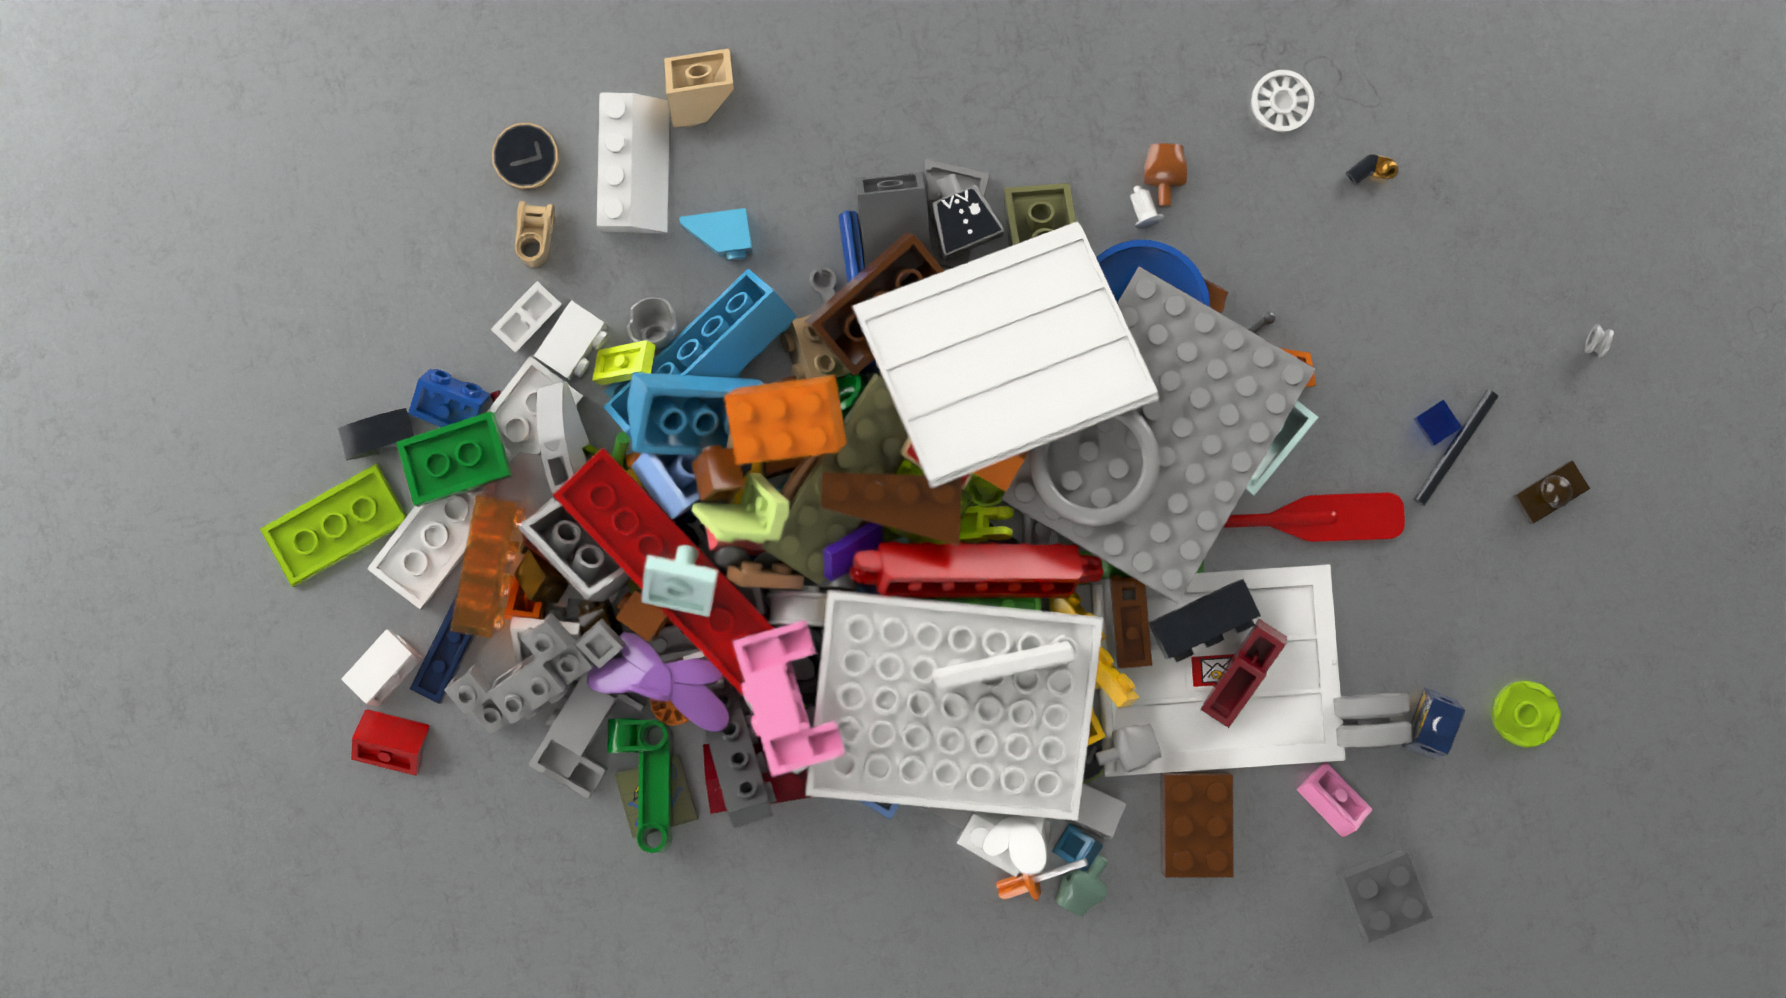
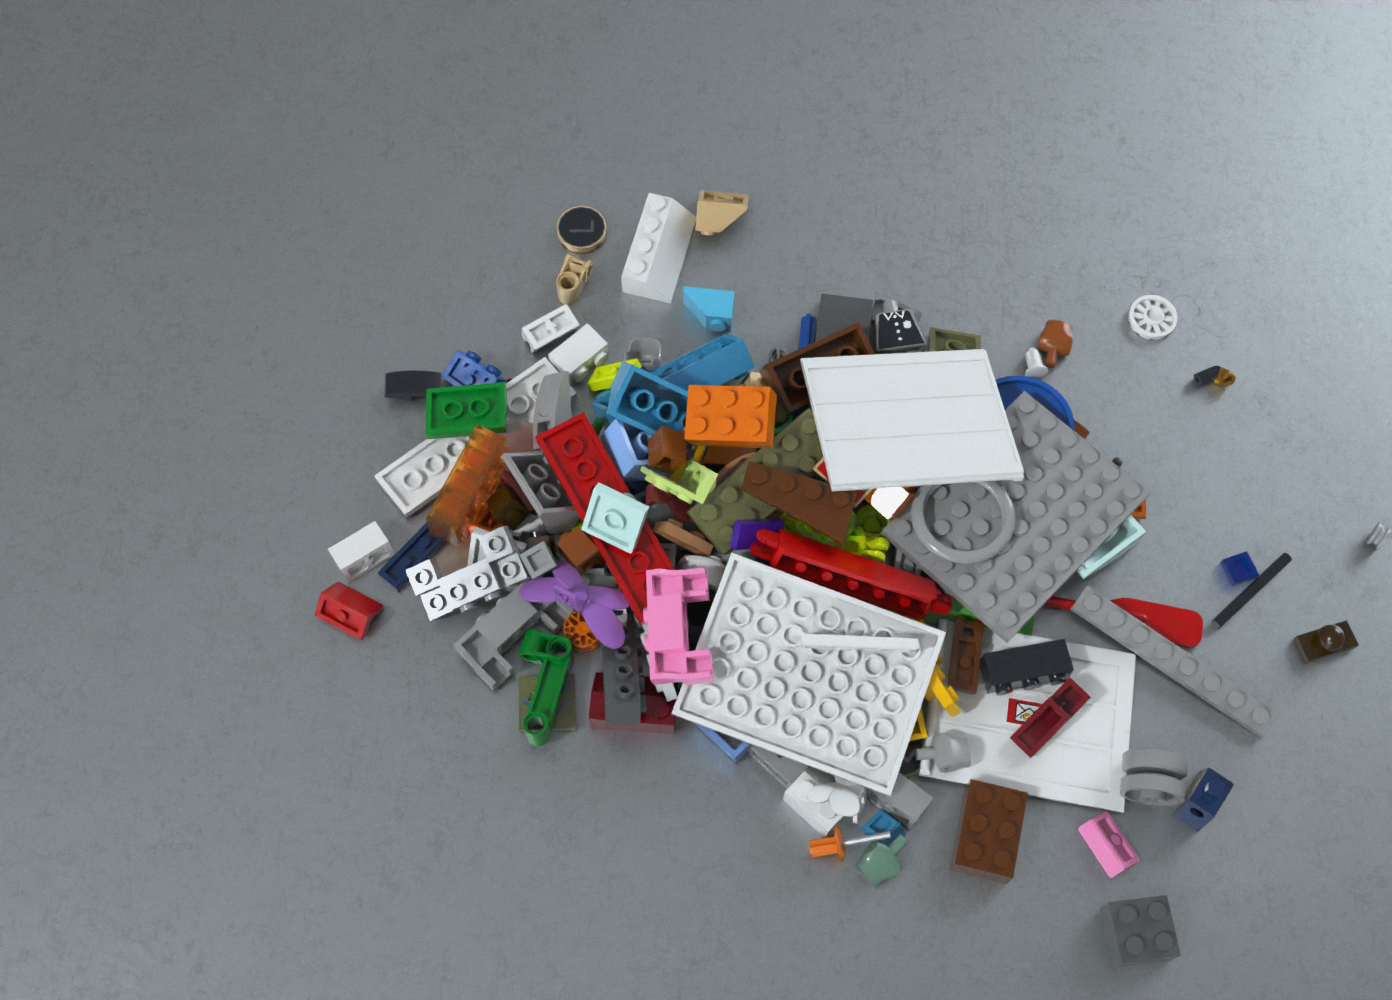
camera: 10 degrees right, 20 degrees down
lime tile [260,463,408,587] -> none
lime tile [1491,680,1561,748] -> none
none -> light grey plate [1070,586,1278,738]

